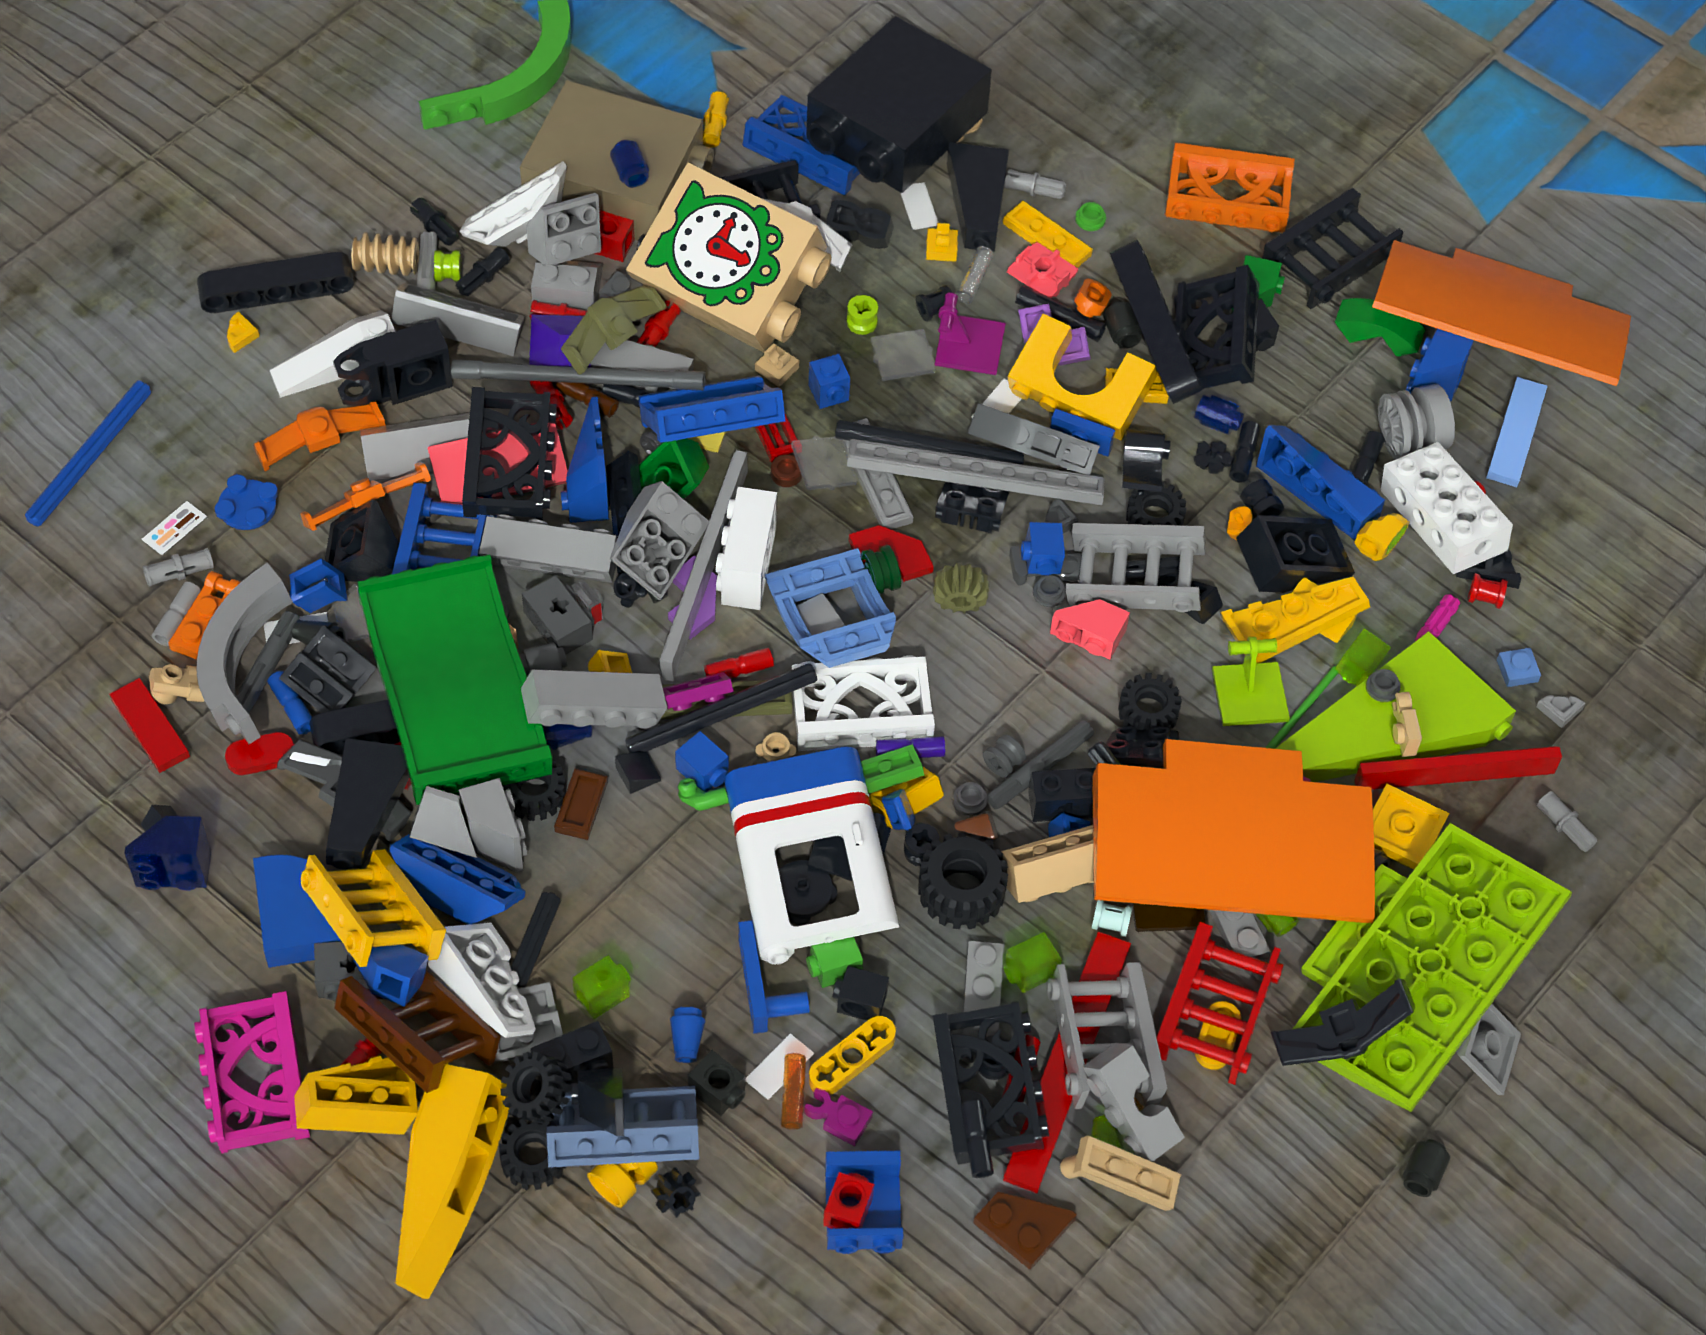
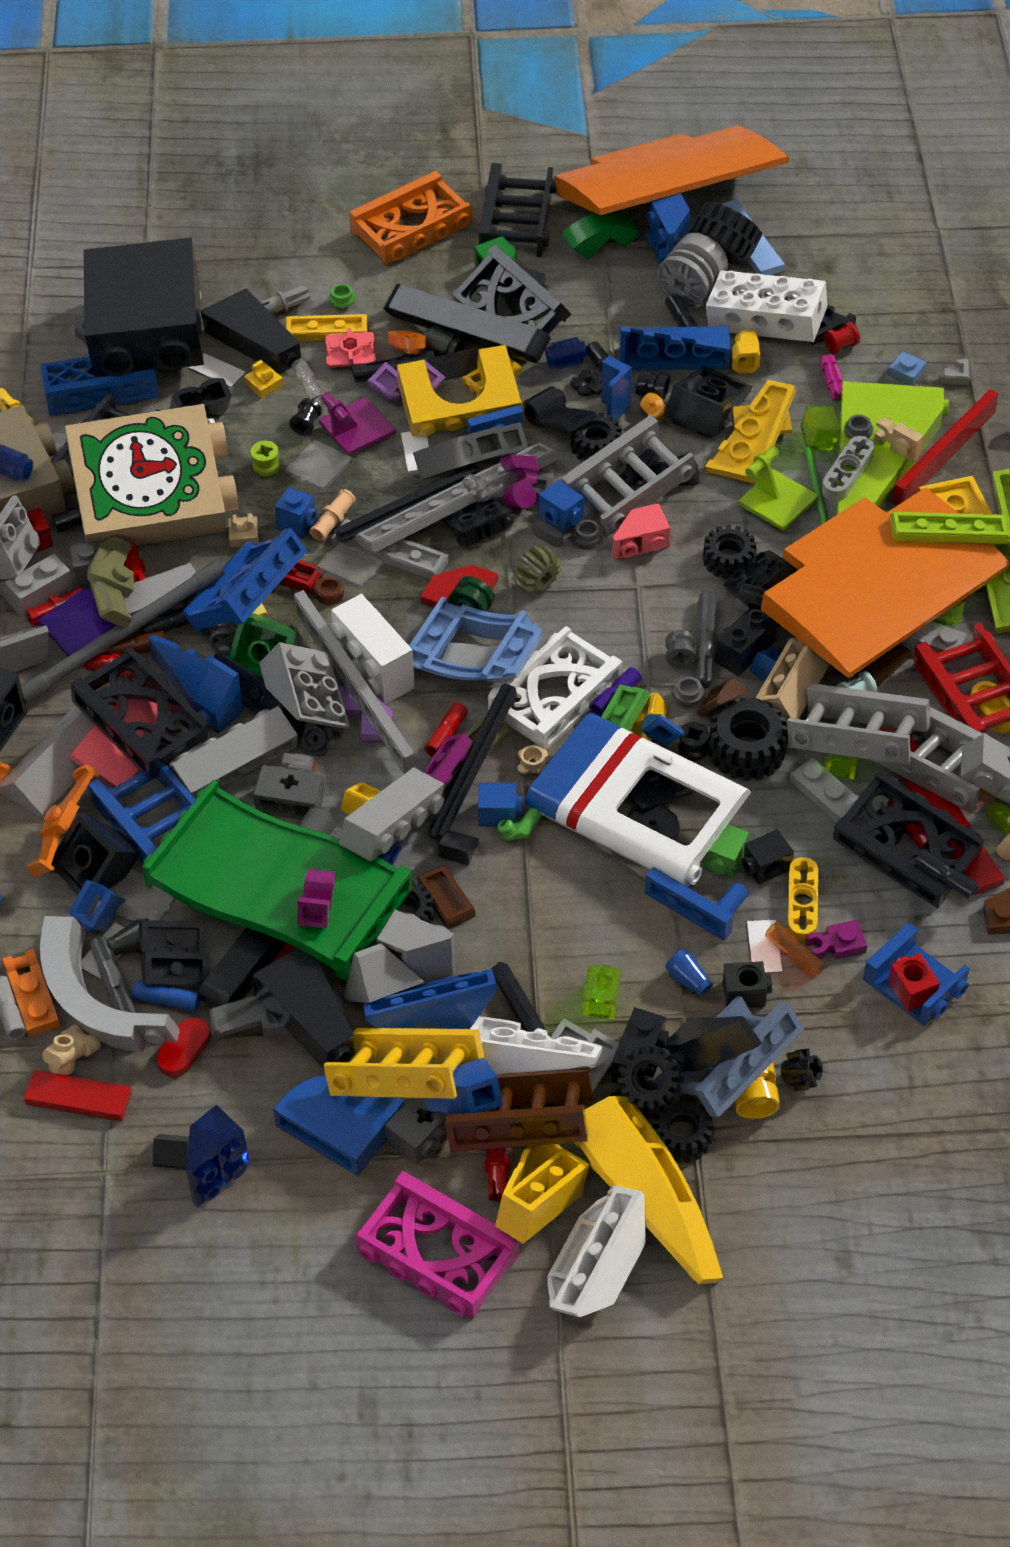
camera: 40 degrees left, 5 degrees down
none -> magenta leg [297,869,336,929]
none -> light nougat pin [309,489,356,542]
none -> black sticker [429,346,479,380]
none -> clear arm [463,474,505,501]
none -> magenta leg [500,454,540,512]
none -> white wedge [547,1185,646,1317]
none -> blue panel [601,356,632,421]
none -> black tyre [689,202,762,265]
none -> light grey fence [787,683,930,765]
none -> light grey beam [822,436,874,501]
none -> lime tile [889,512,1010,544]

